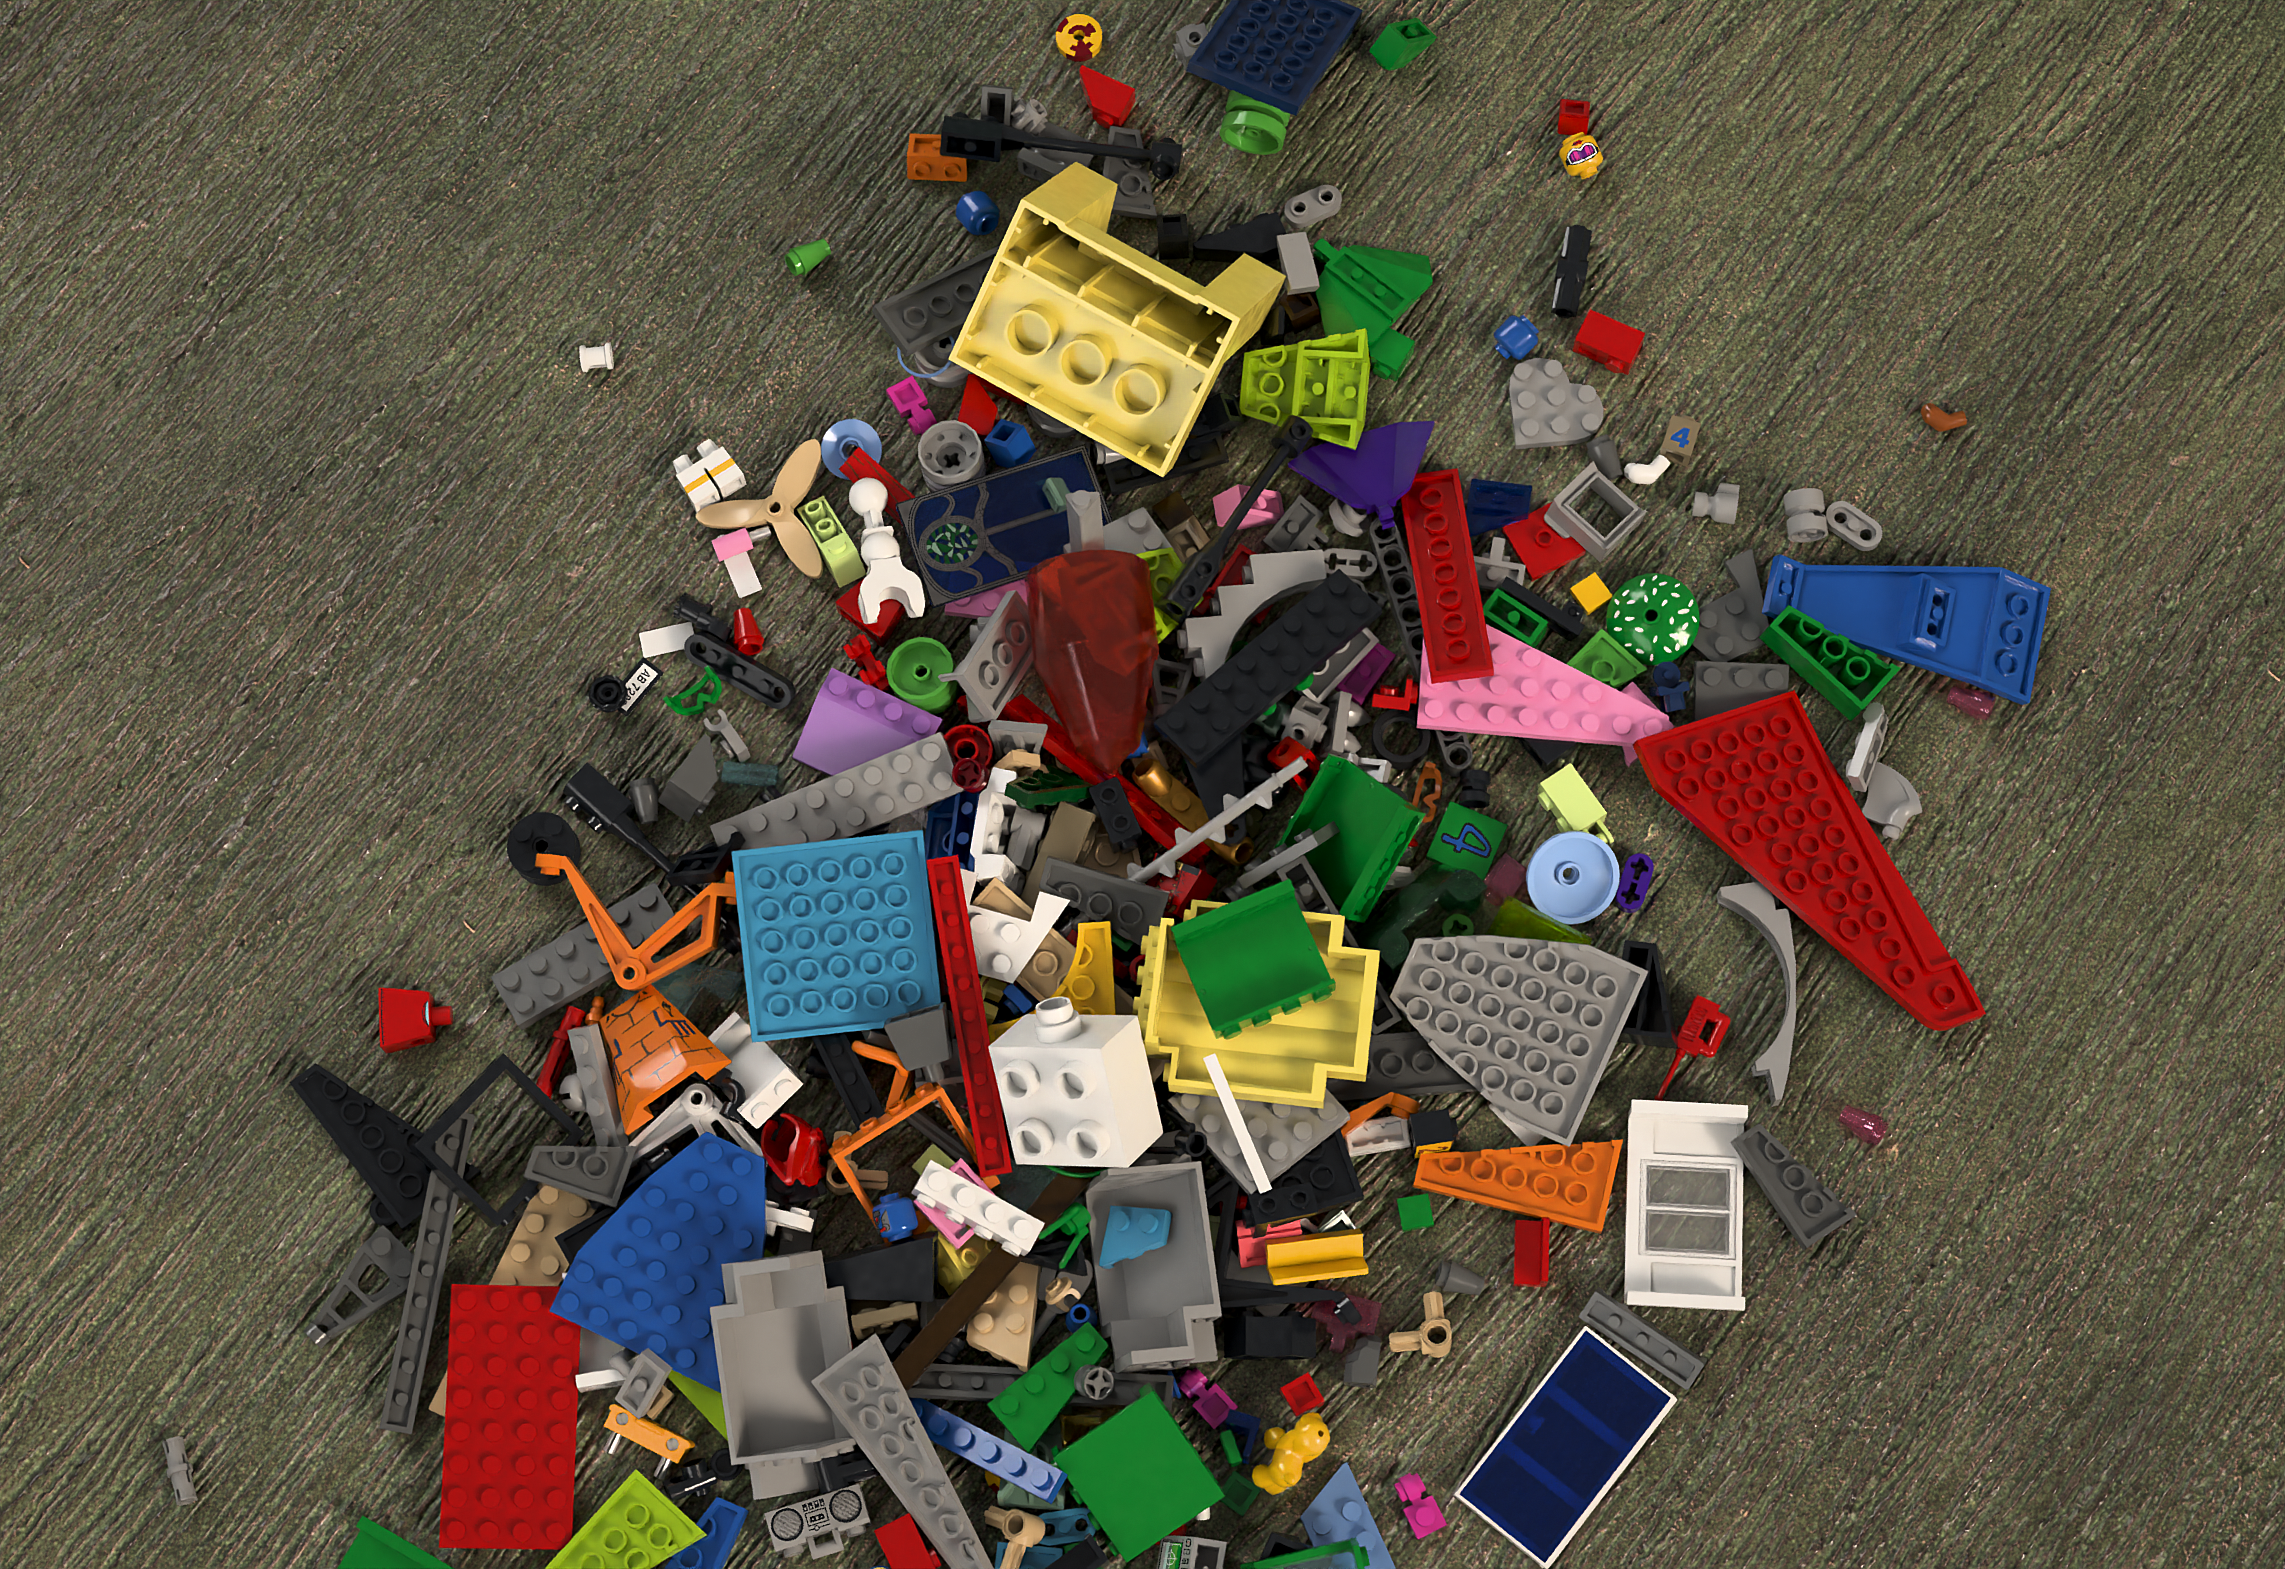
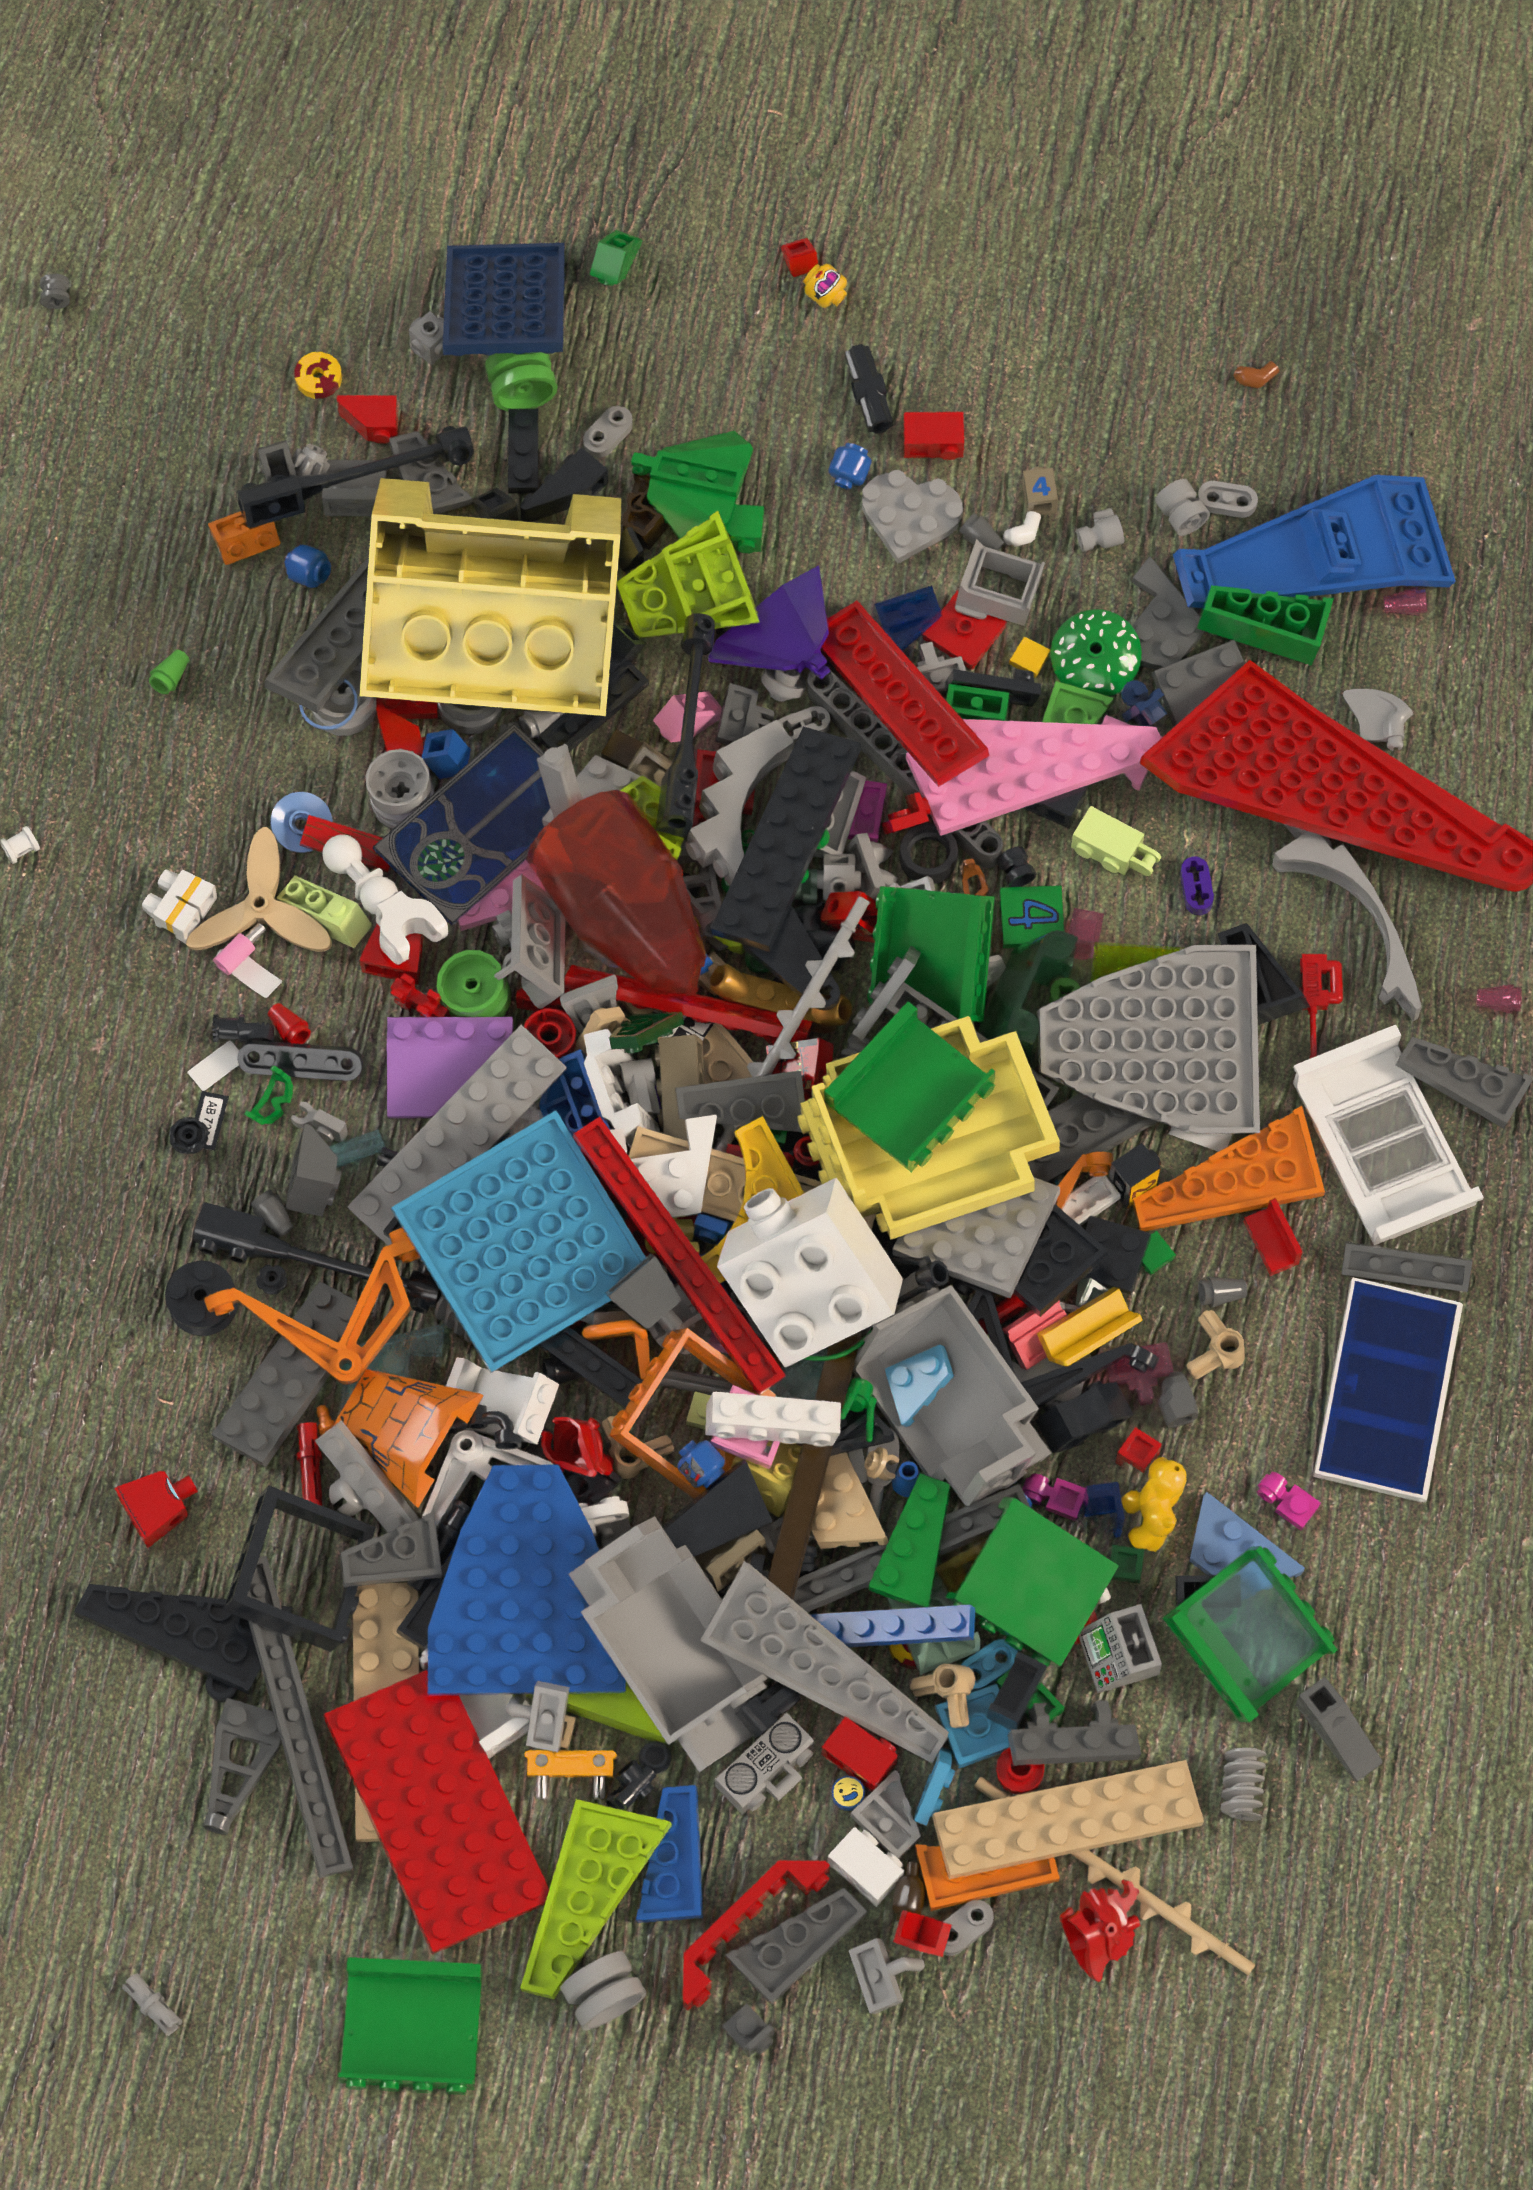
camera: 30 degrees left, 5 degrees down
black wing [665,831,746,887] -> none
dark pink plate [886,376,937,436] -> none
dark red wheel [952,758,991,794] -> none
sand green slope [1042,478,1070,514] -> none
dark grey wheel [1074,1364,1114,1400] -> none
black bracket [1089,777,1143,854] -> none
white sticker [1203,1053,1272,1194] -> none
green tile [1219,1429,1242,1468] -> none
black bracket [1241,1183,1318,1239] -> none
light grey slope [1276,232,1320,295] -> none
light blue dish [1526,831,1620,924] -> none
light grey hinge [1846,702,1889,792] -> none
none -> black plate [256,1265,288,1295]
none -> black plate [508,408,539,493]
none -> black plate [1083,1216,1151,1295]

